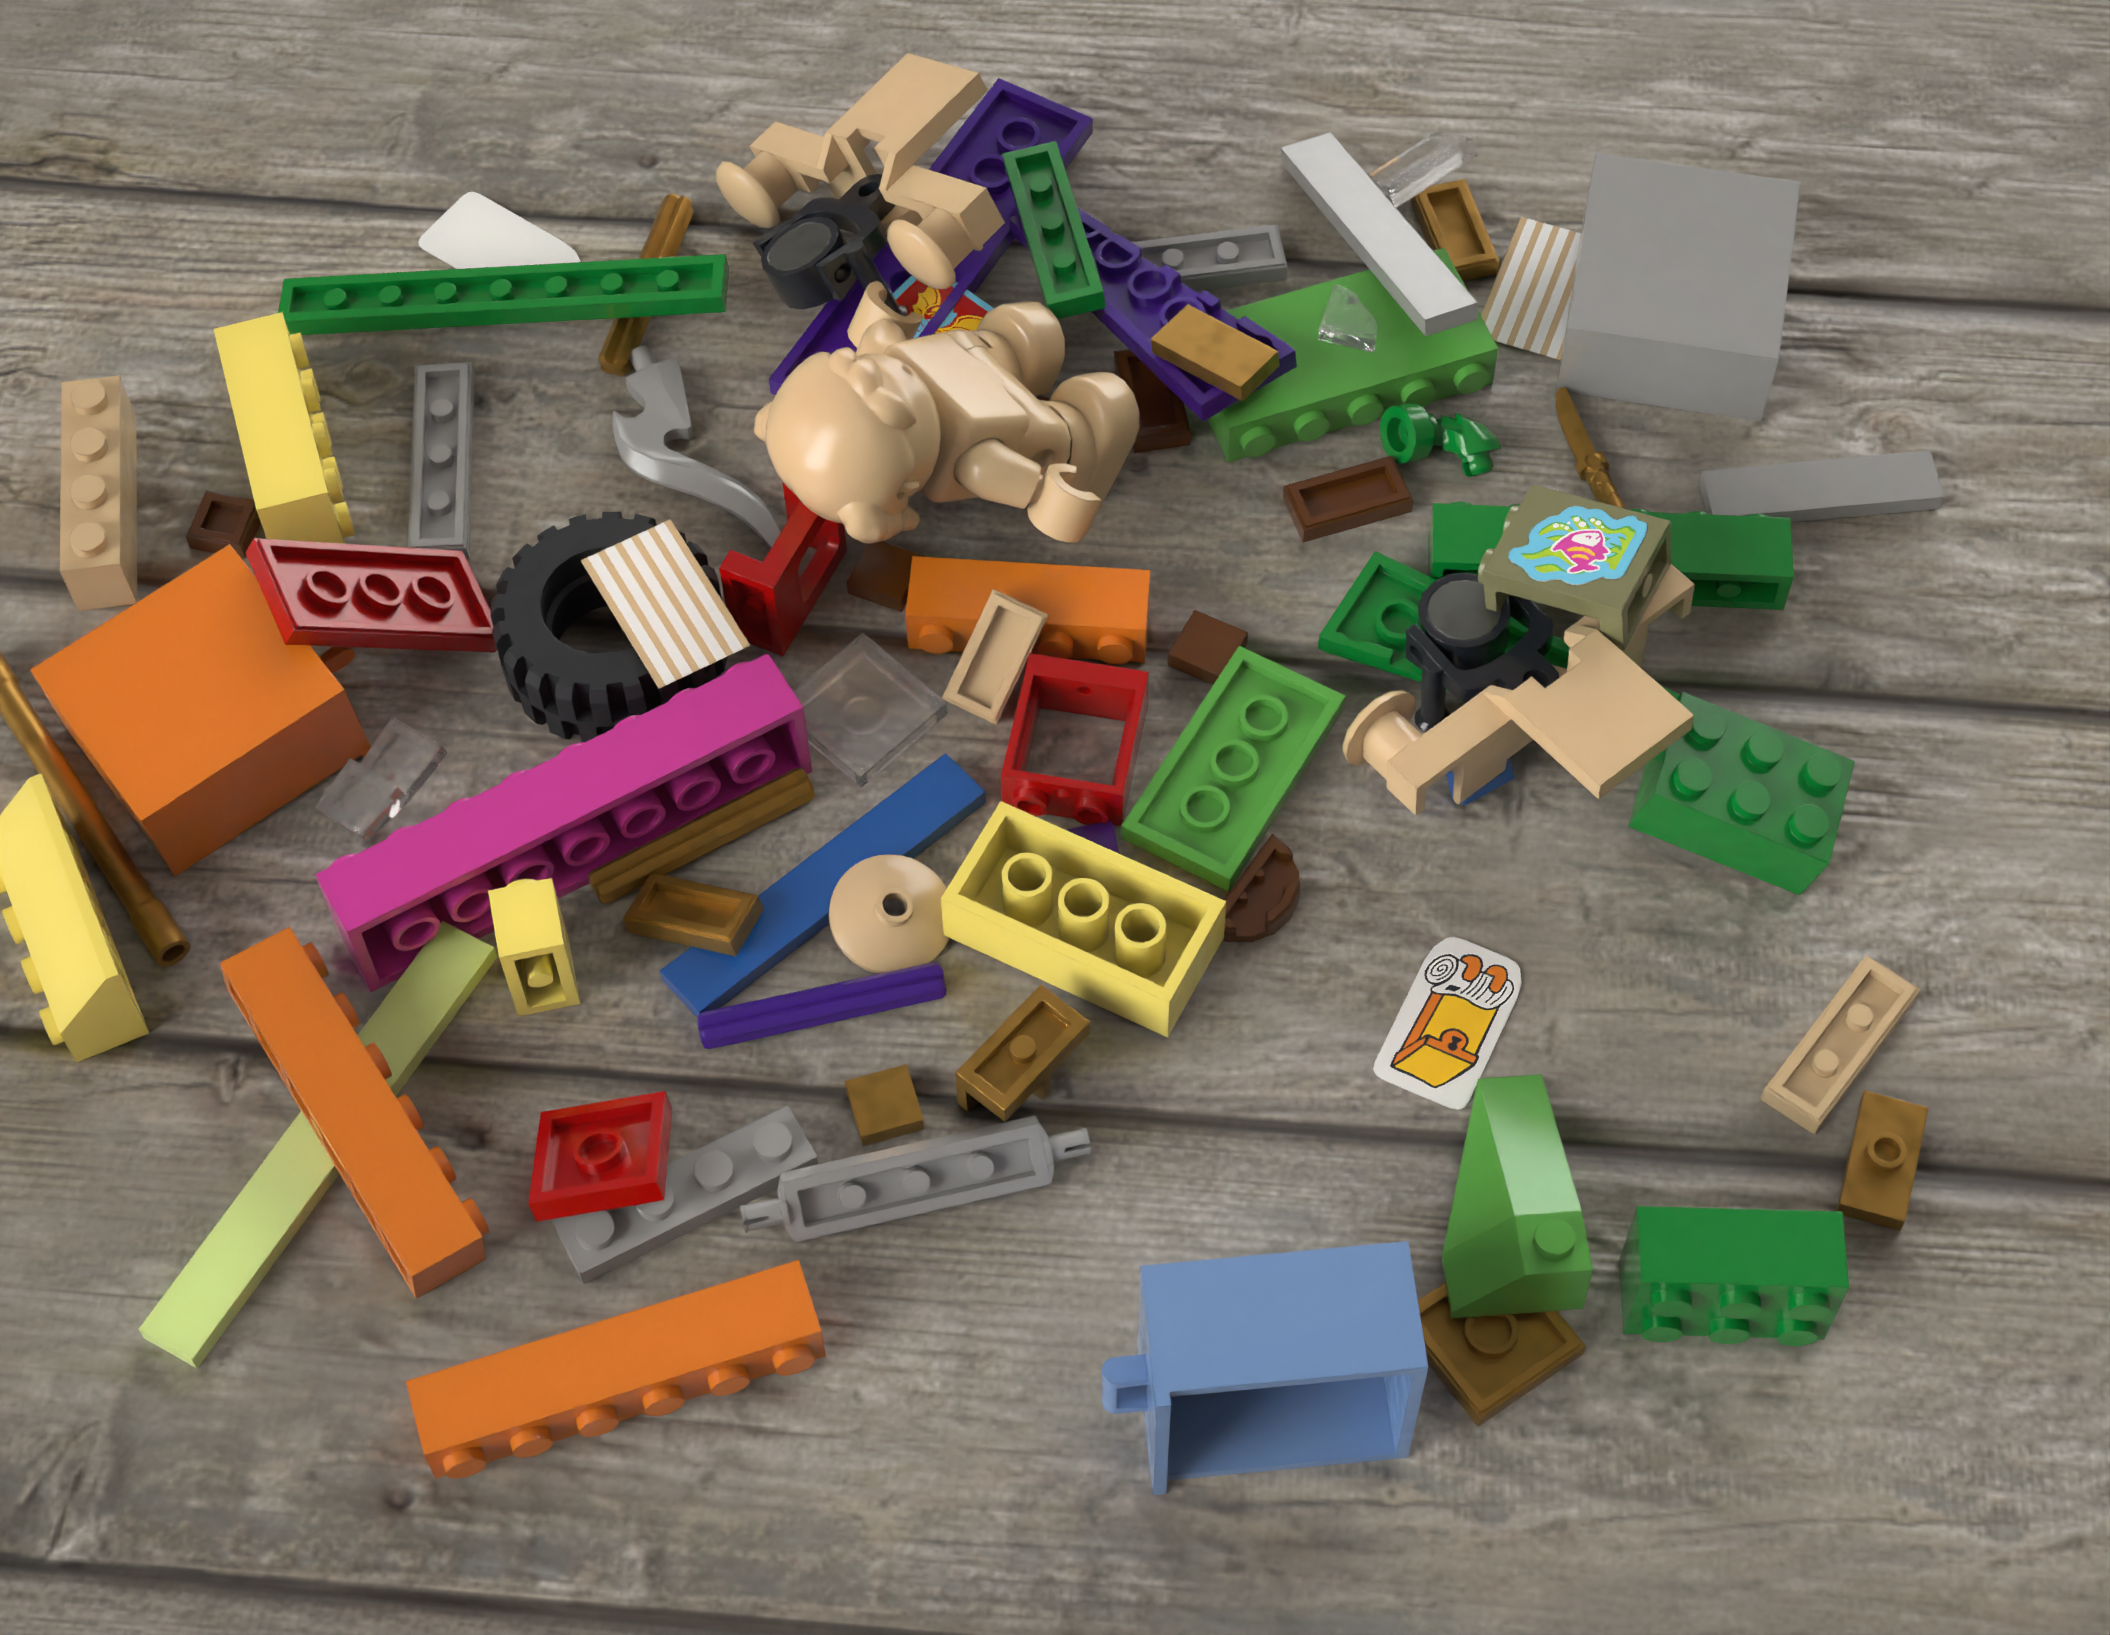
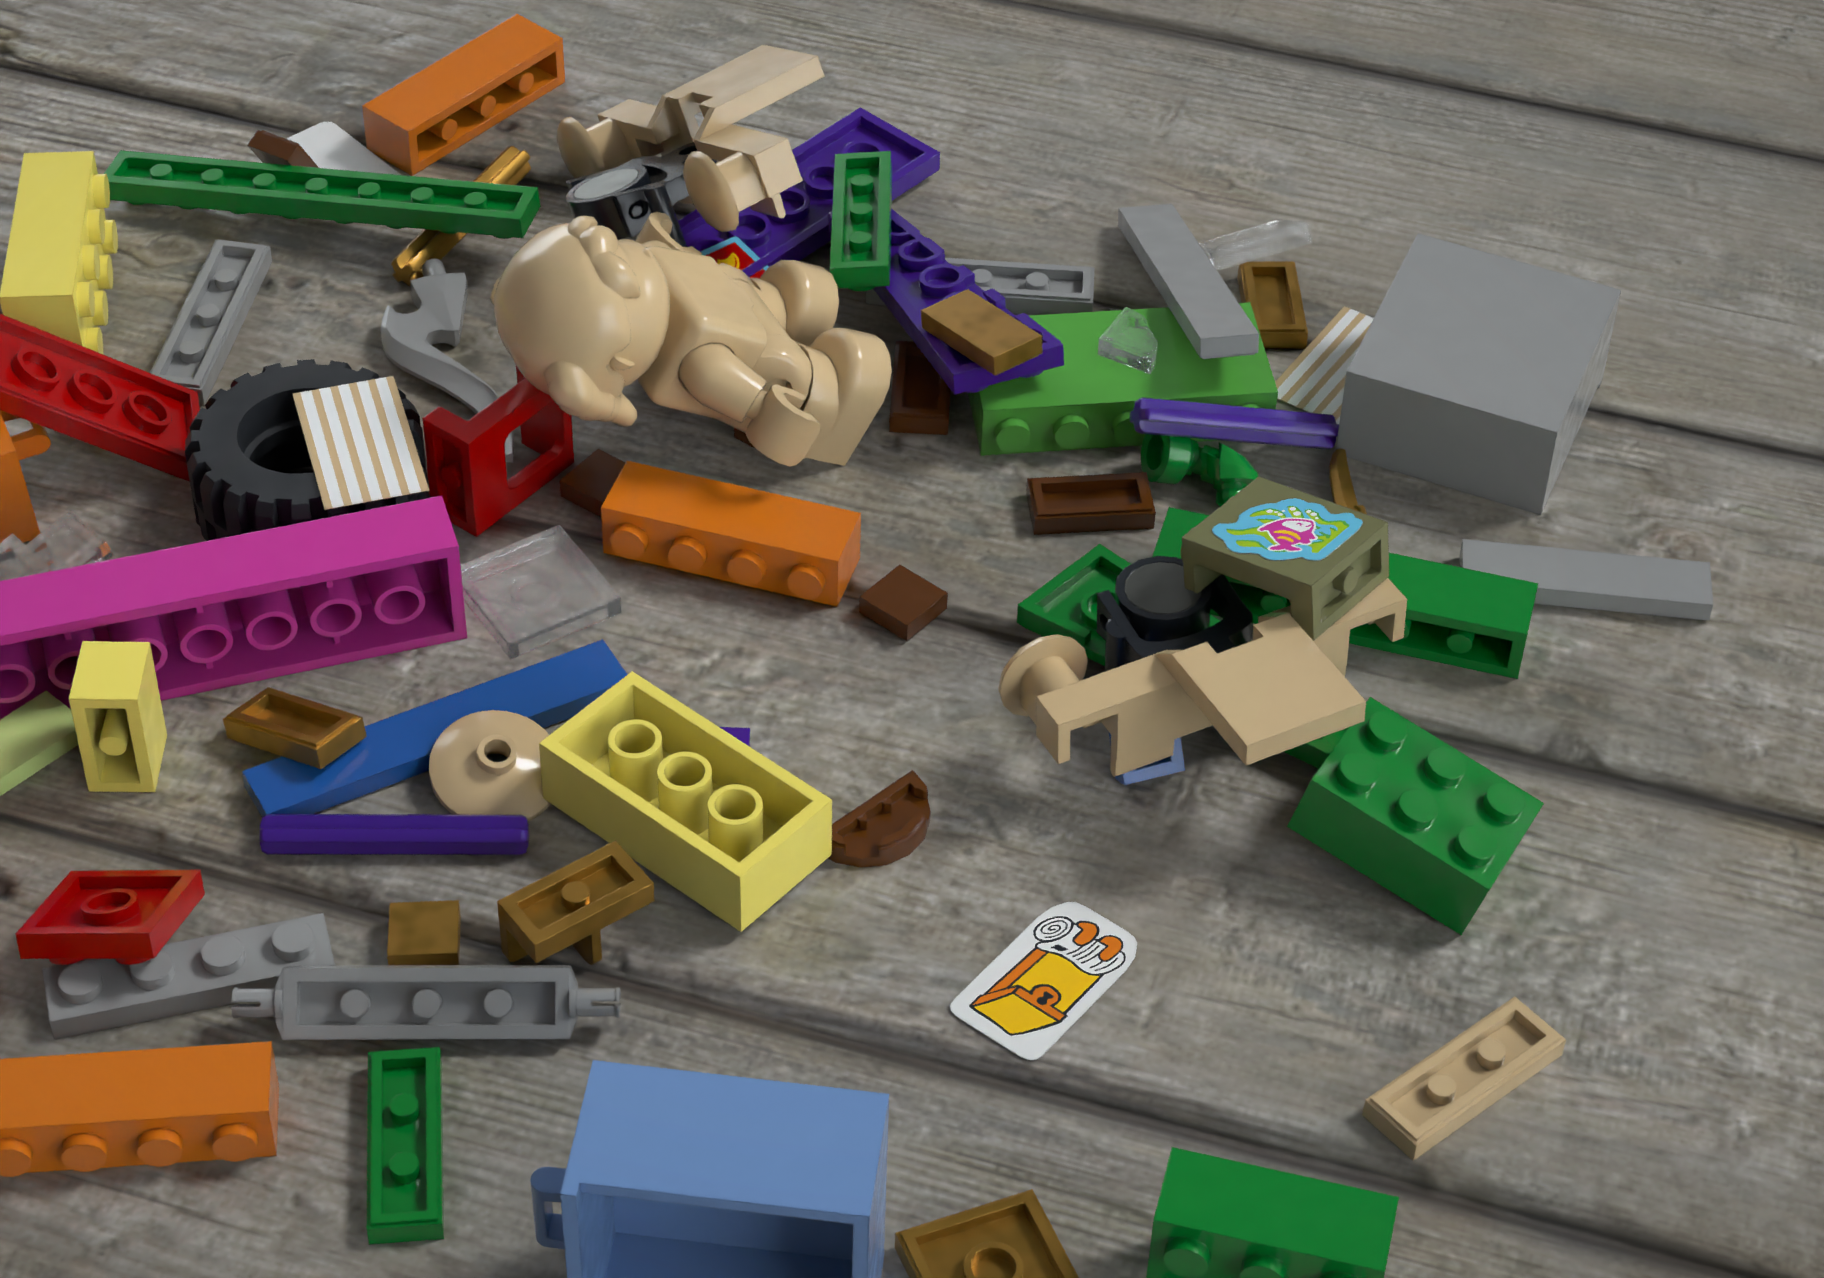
camera: 10 degrees right, 15 degrees down
pearl gold axle [588,768,815,903] -> none
tan tile [942,589,1049,725] -> none
red window [1001,653,1149,826] -> none
bright green plate [1121,646,1346,892] -> none
bright green wedge [1441,1074,1593,1319] -> none
pearl gold plate [1836,1090,1929,1231] -> none
none -> reddish brown tile [247,130,319,168]
none -> orange brick [362,14,565,176]
none -> green tile [366,1047,444,1245]
none -> dark purple axle [1129,397,1339,450]

